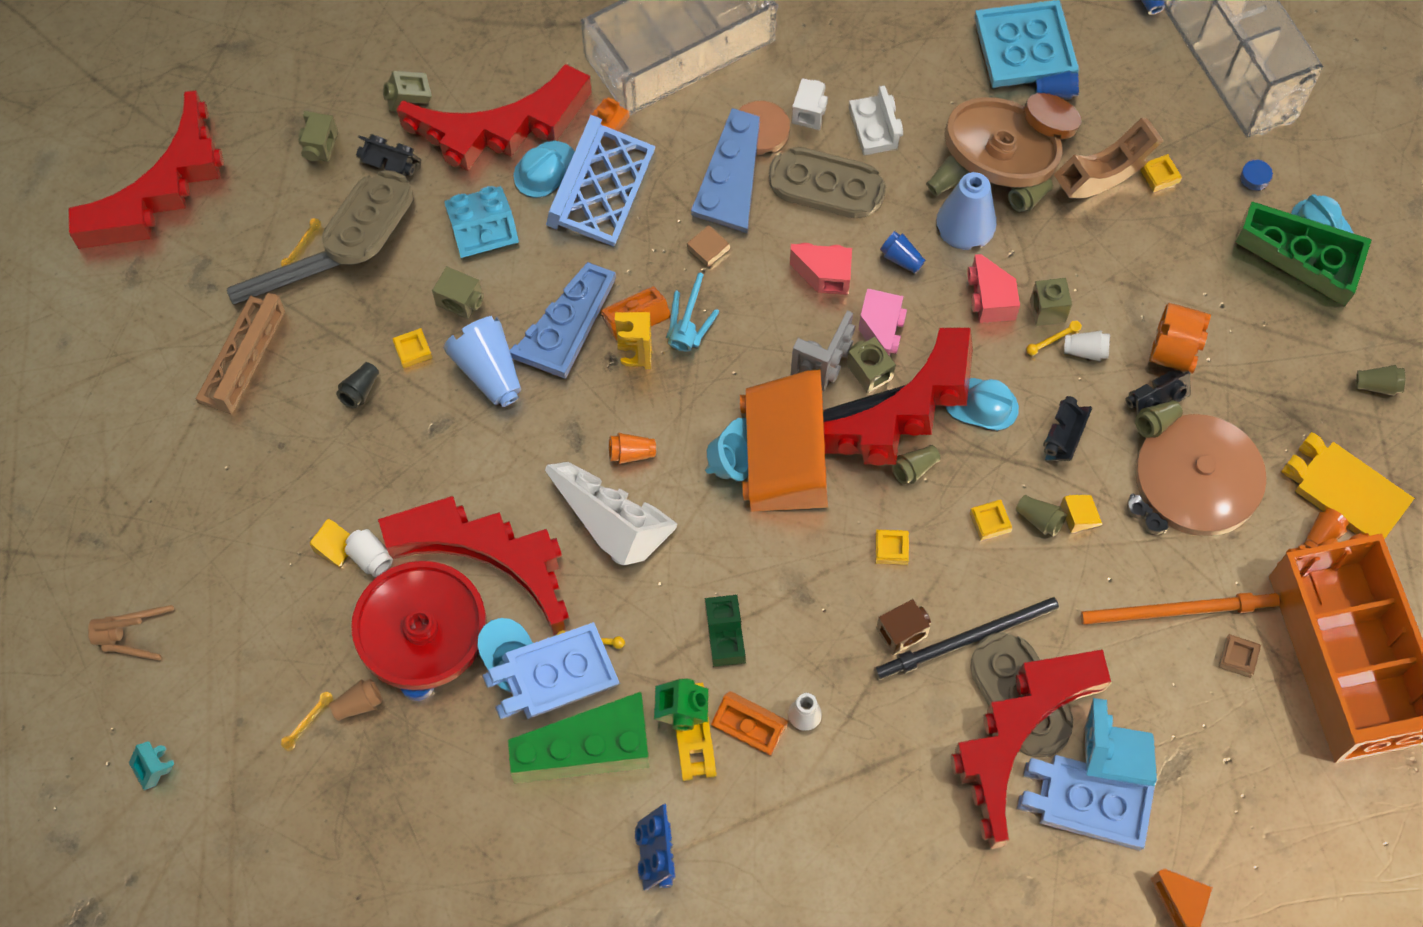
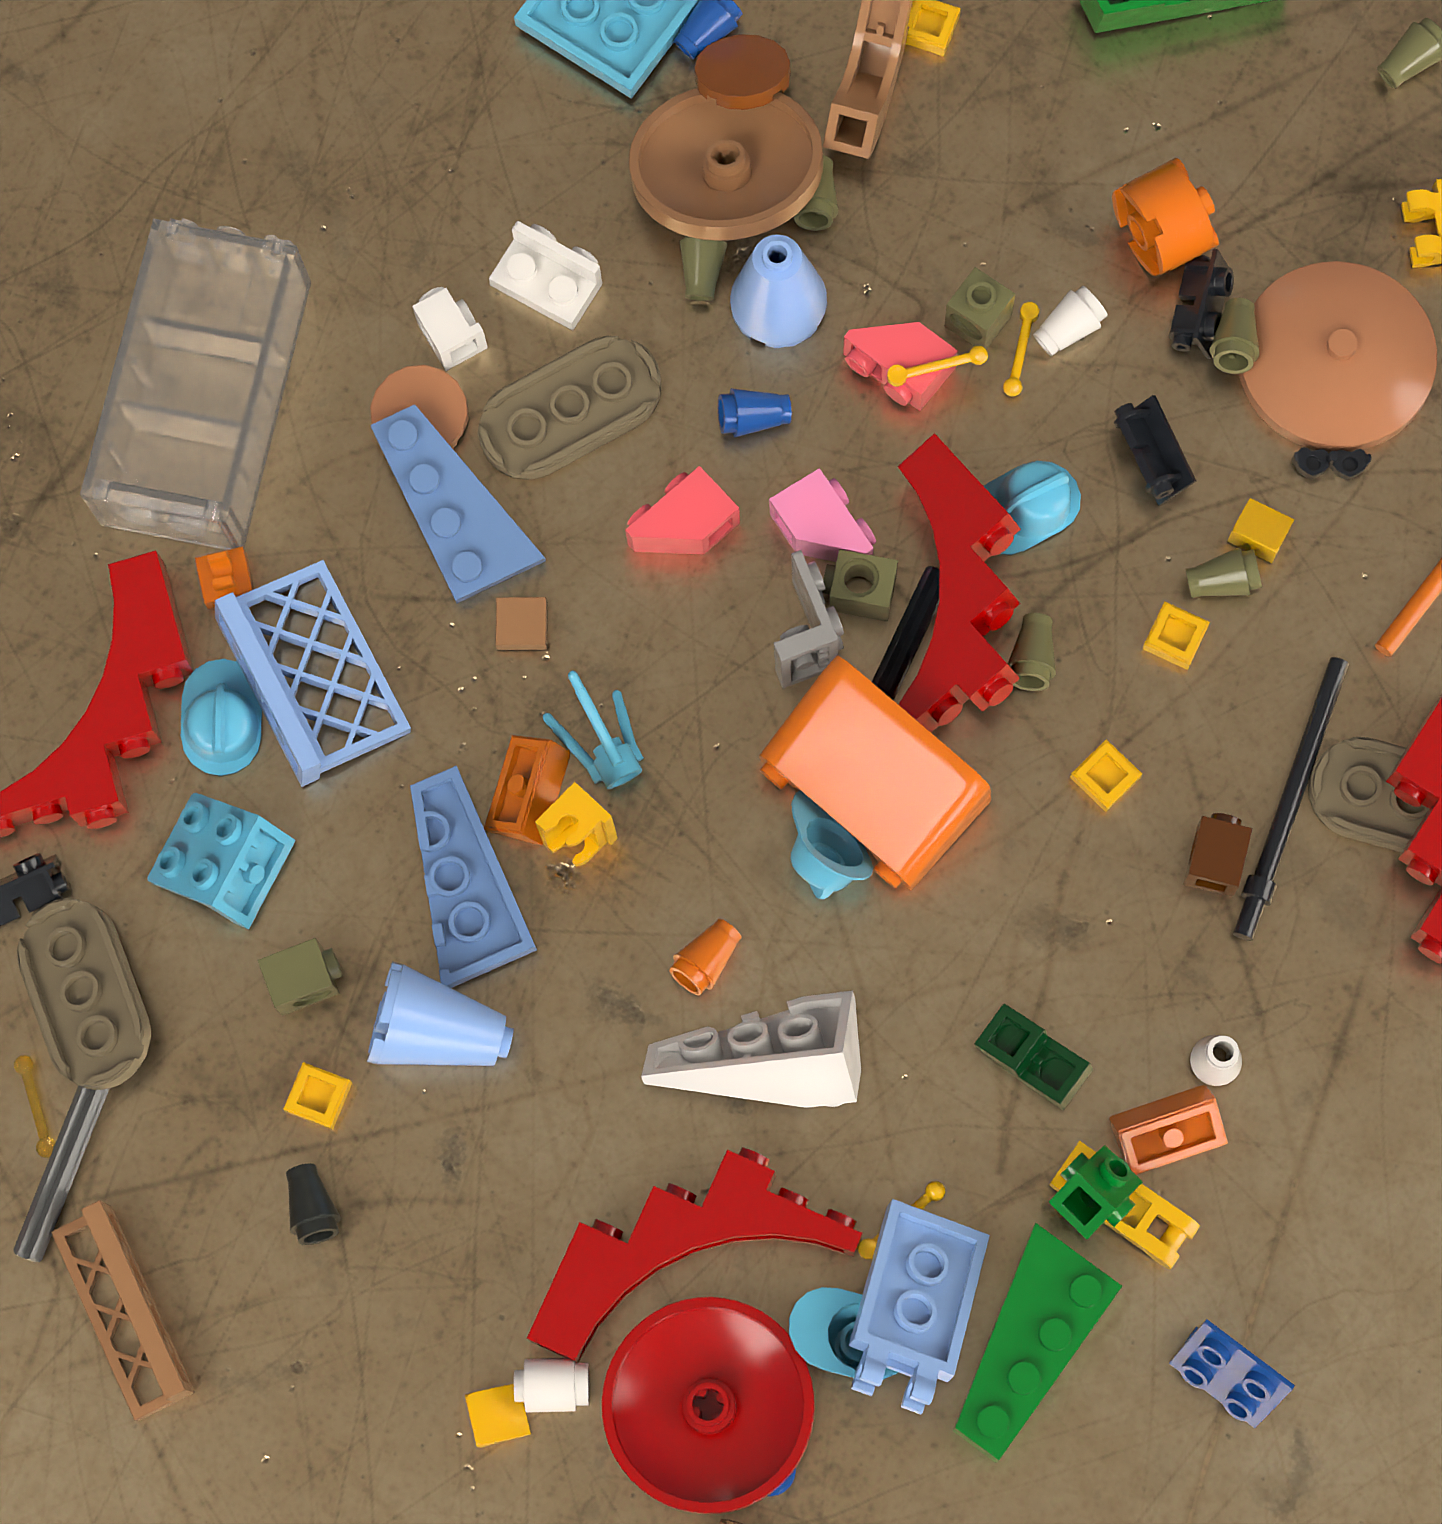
camera: 40 degrees left, 10 degrees up
none -> yellow hinge [887,346,988,387]

